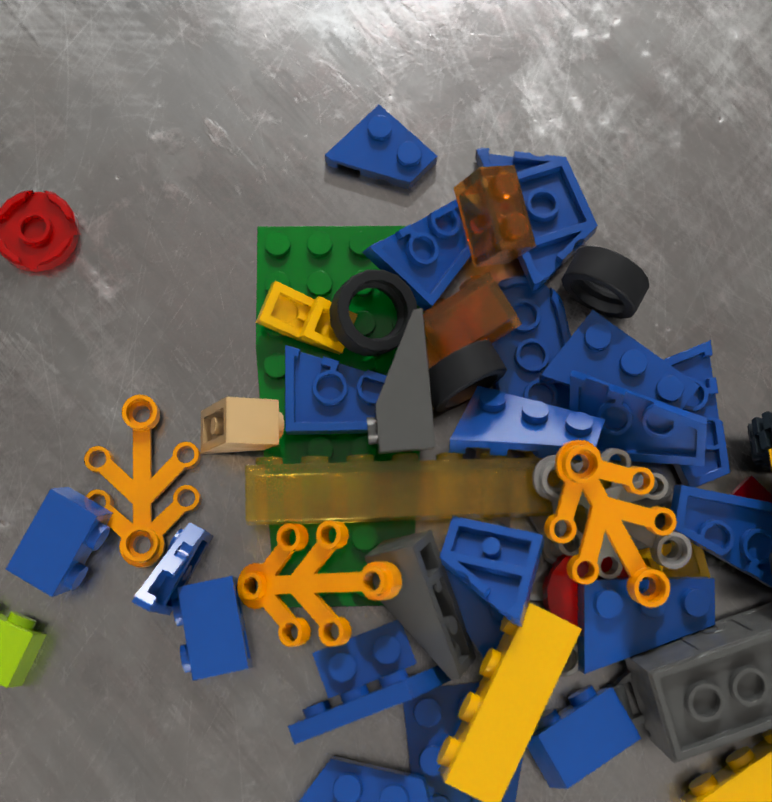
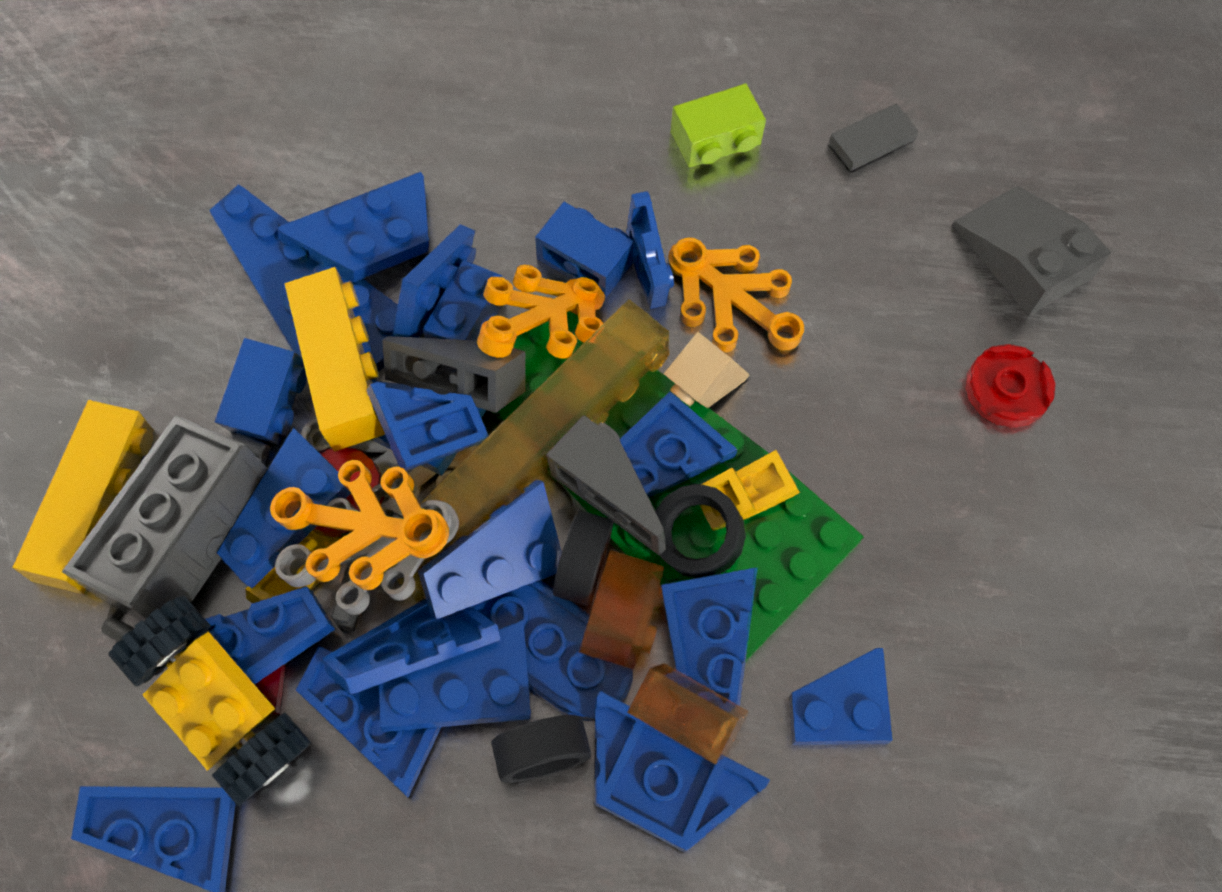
camera: 140 degrees right, 10 degrees down
blue brick [6,487,113,597] -> none

